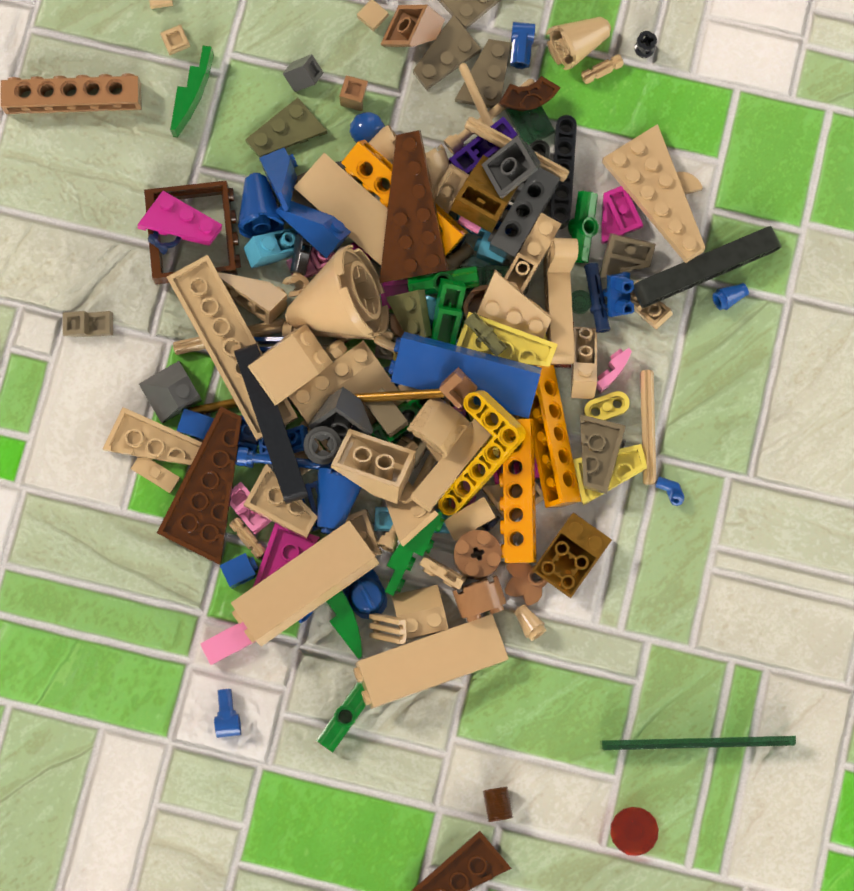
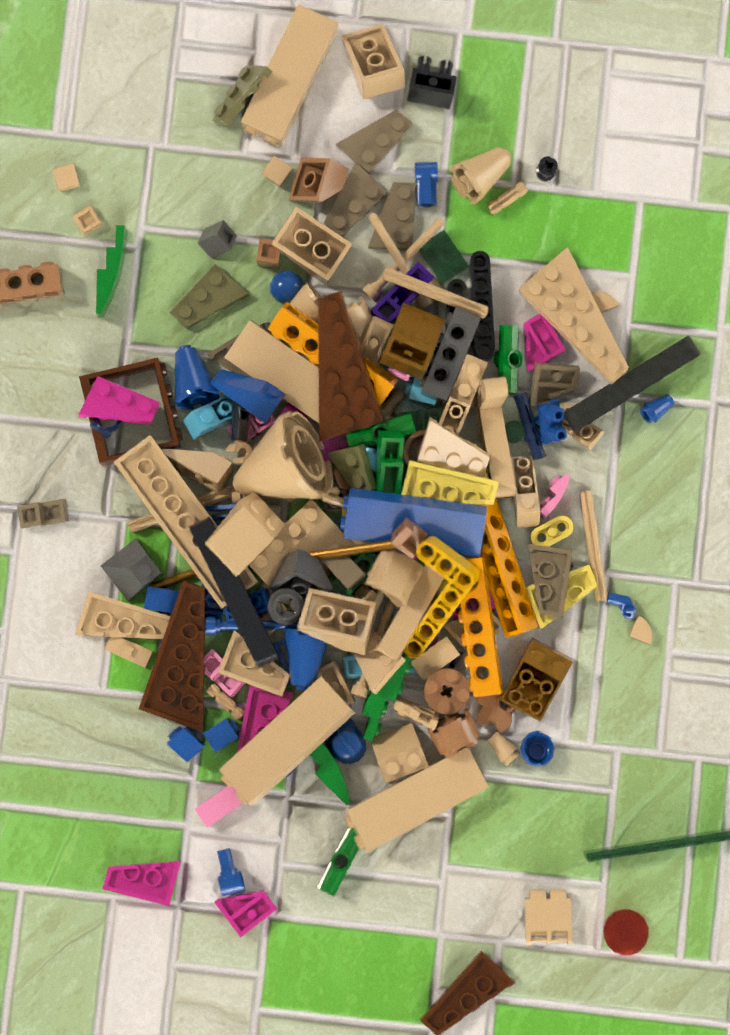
camera: 10 degrees left, 5 degrees up
blue slope [259,148,298,211] -> none
tan tile [325,340,347,362] -> none
tan tile [369,613,406,644] -> none
olive pin [464,312,507,357] -> none
dark grey slope [481,135,541,198] -> none
reddish brown piece [483,786,513,822] -> none
reddish brown tile [498,76,561,111] -> none
none -> dark pink wing [102,861,181,906]
none -> blue slope [166,726,206,762]
none -> dark pink wing [214,890,278,938]
none -> tan slope [271,207,352,285]
none -> blue hair [520,730,555,767]
none -> tan plate [524,889,572,945]
none -> tan tile [629,616,652,645]

